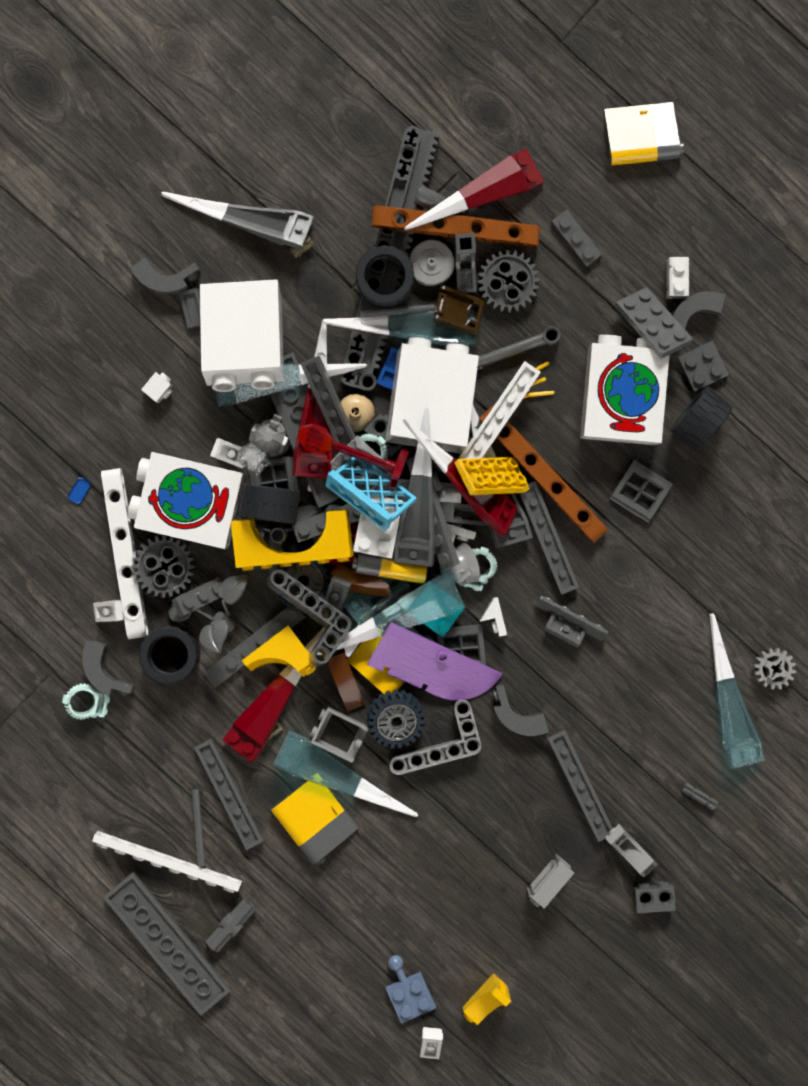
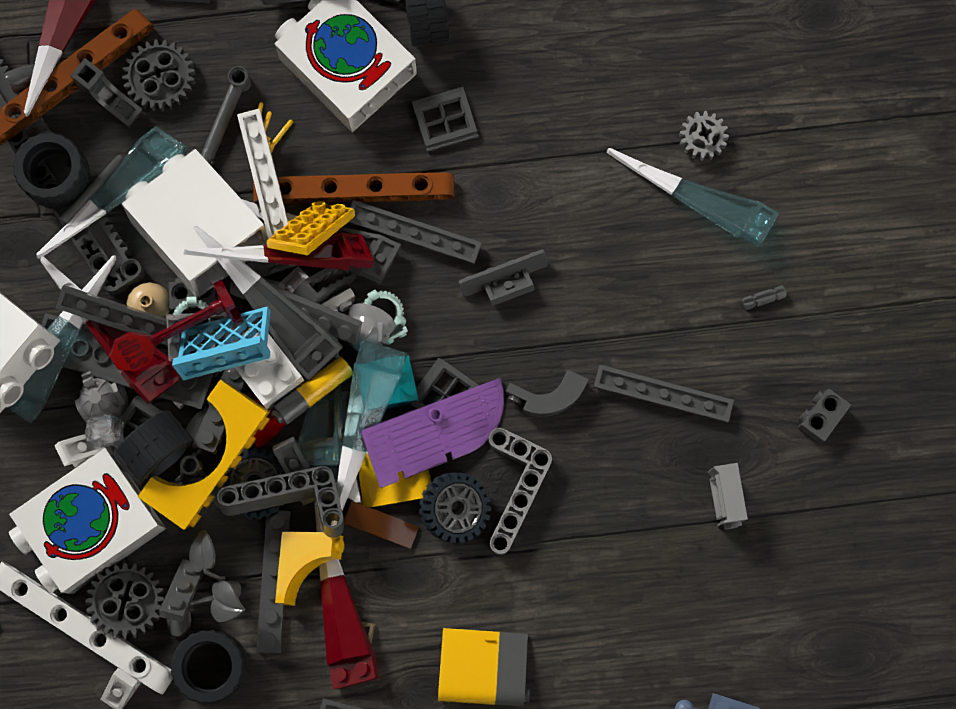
camera: 50 degrees left, 10 degrees down
clear light blue plate [273,730,418,817] -> none
light grey window [309,706,369,763] -> none
reddish brown slope [330,562,392,596] -> none
blue slope [376,347,398,390] -> none
light grey wheel [409,239,455,287] -> none
dark brown container [432,286,484,336] -> none
yellow arch [463,973,511,1025] -> none
white slope [479,597,507,637] -> none
light grey arch [605,824,658,877] -> none

